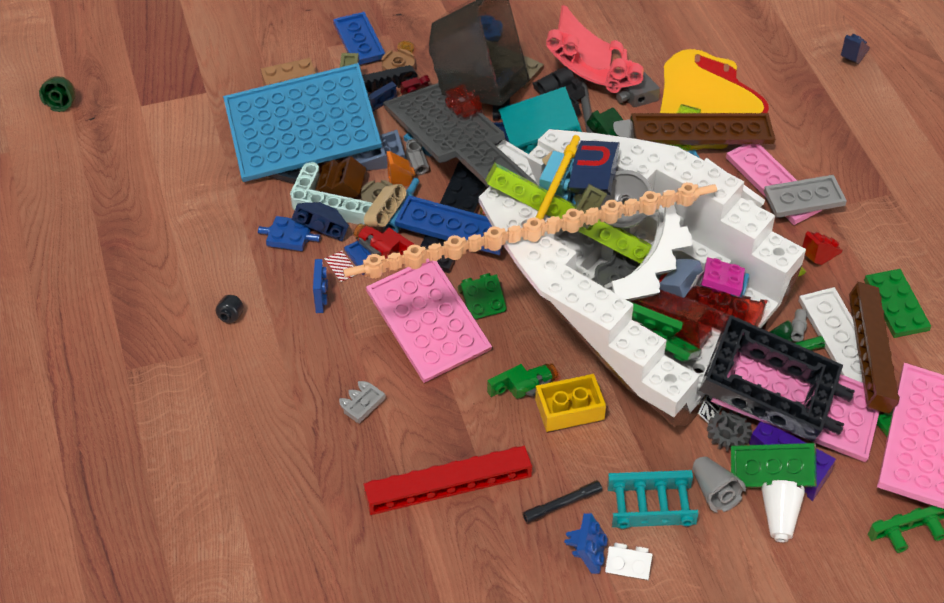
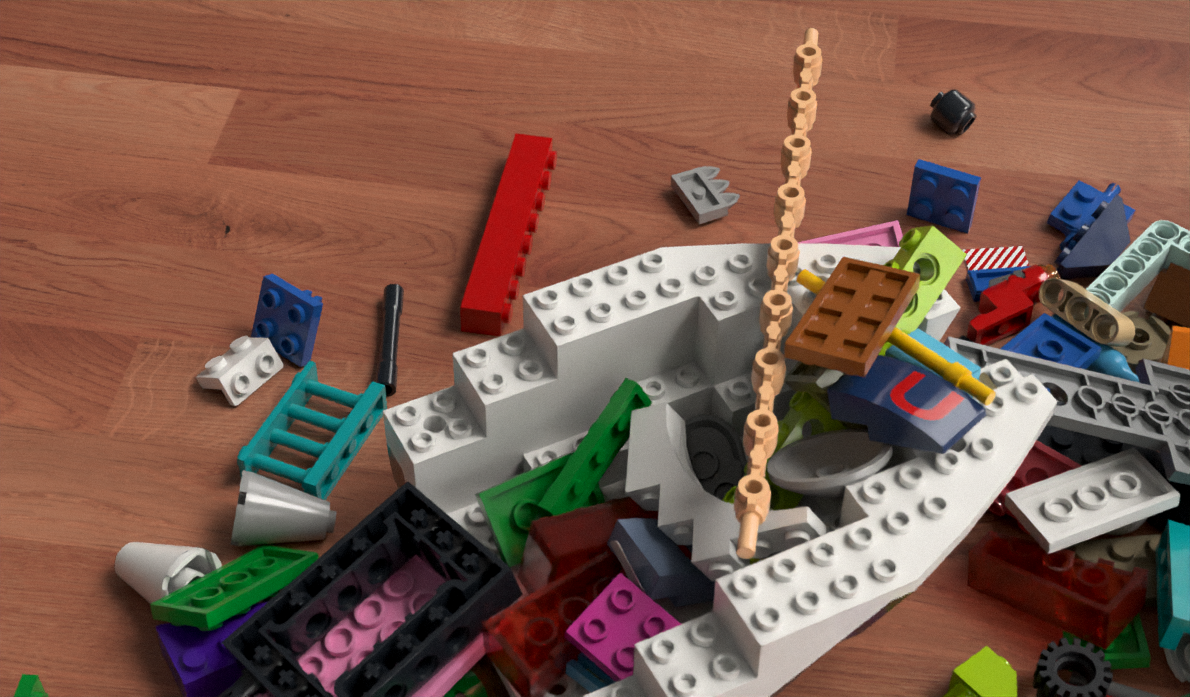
camera: 115 degrees right, 5 degrees down
none -> dark orange plate [784,256,920,377]

